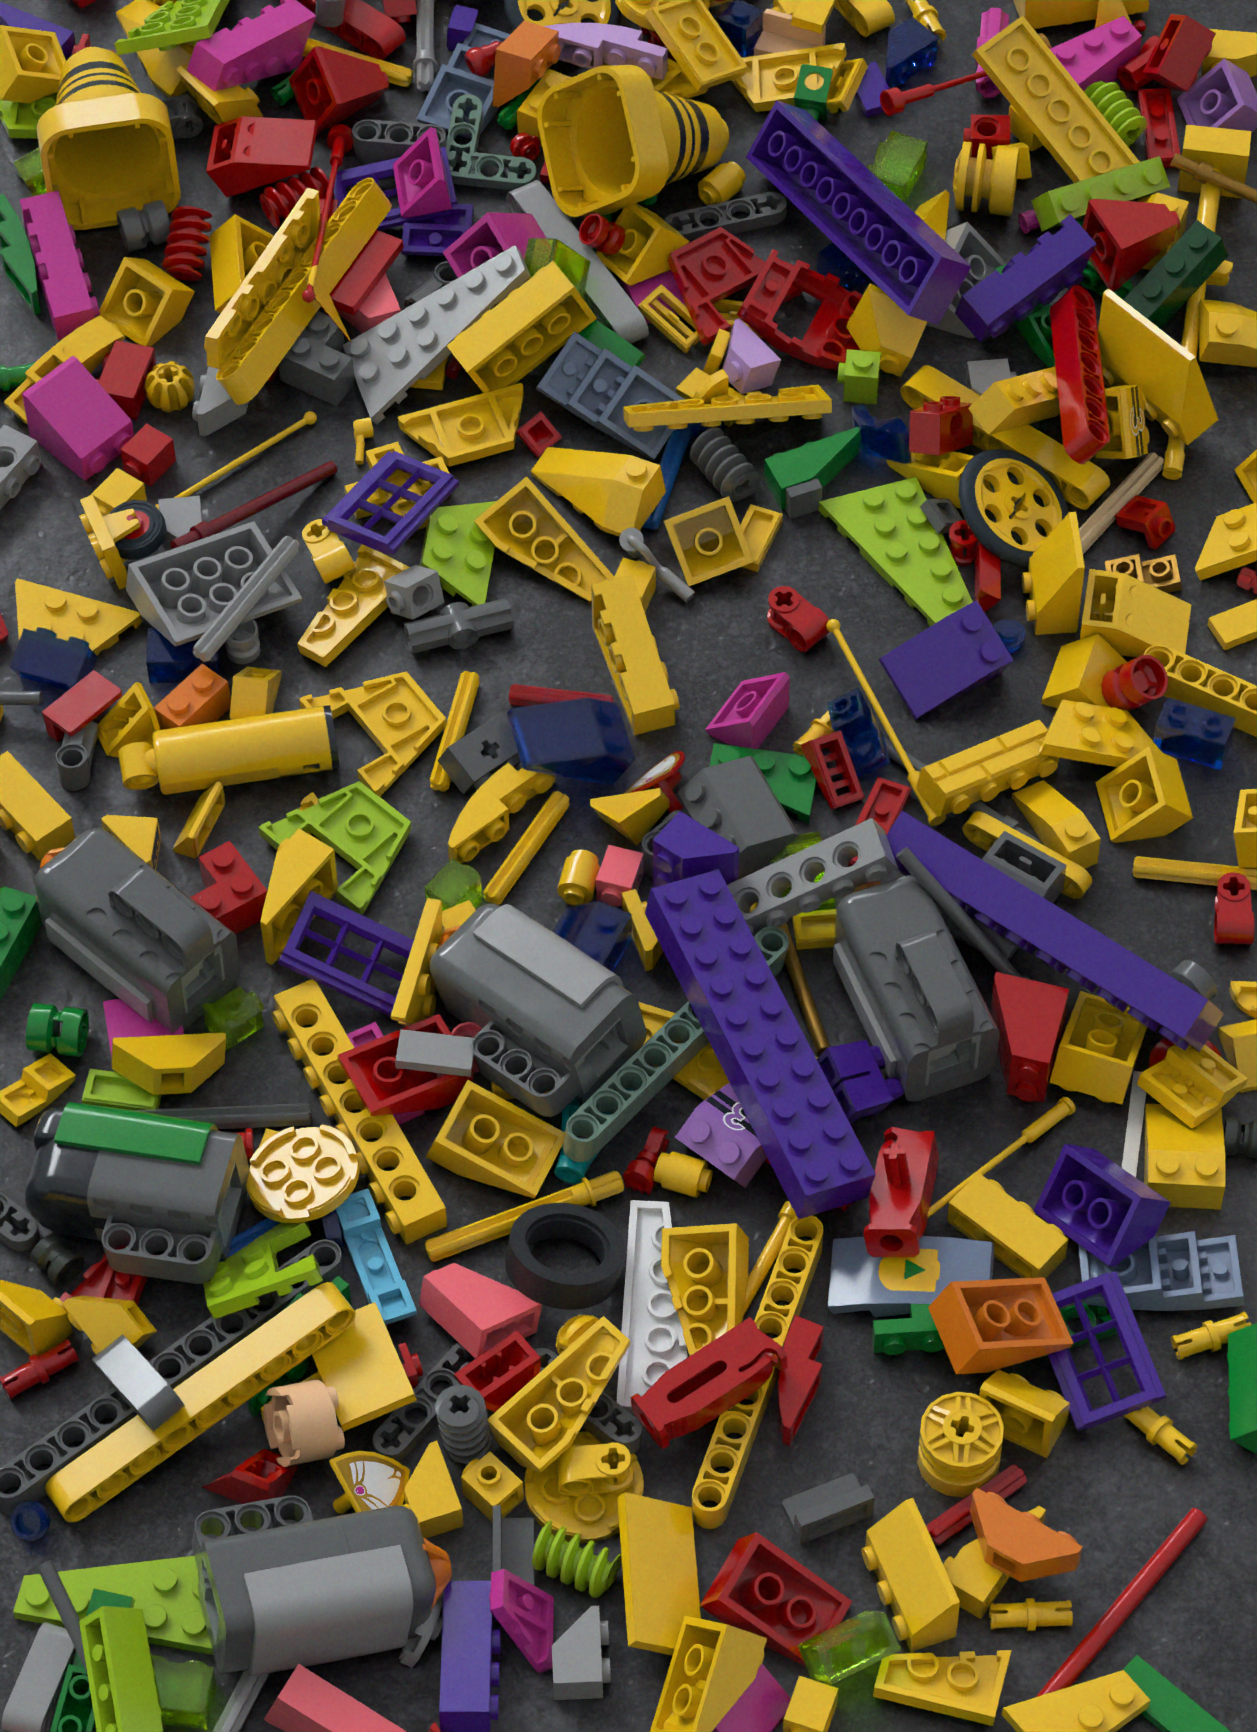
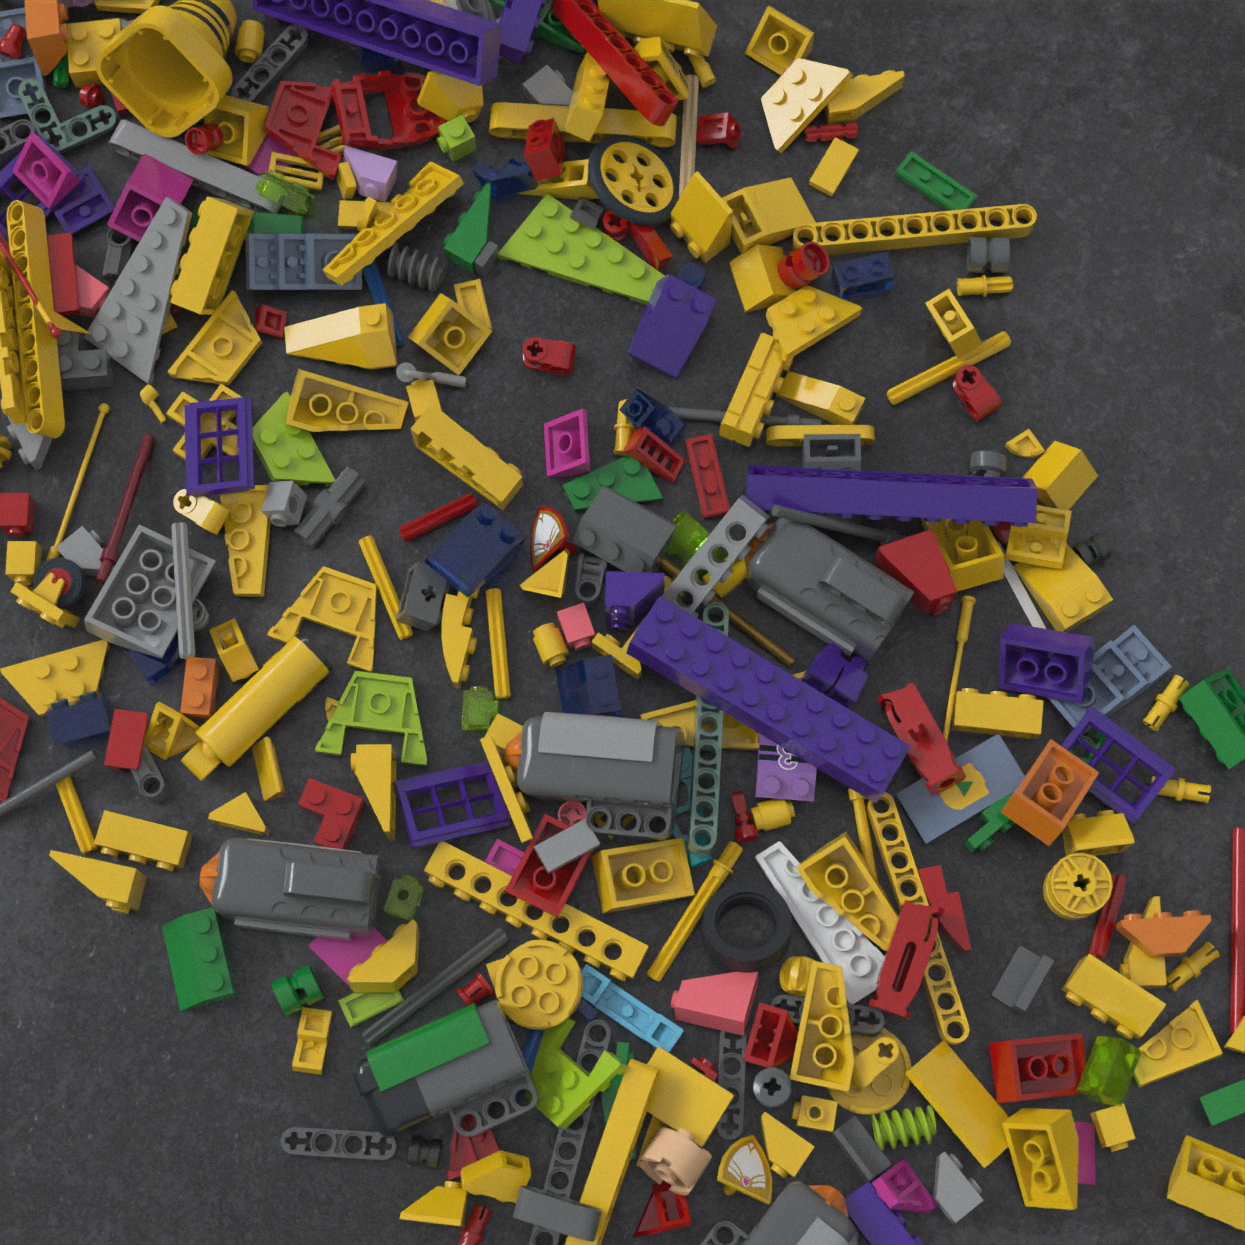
camera: 35 degrees left, 20 degrees up
clear neon green brick [524,238,591,298] -> none
yellow piece [826,619,946,826] -> none
yellow slope [1095,746,1193,843] -> none
pearl gold slope [1105,554,1183,593] -> none
none -> clear neon green hinge [255,170,315,214]

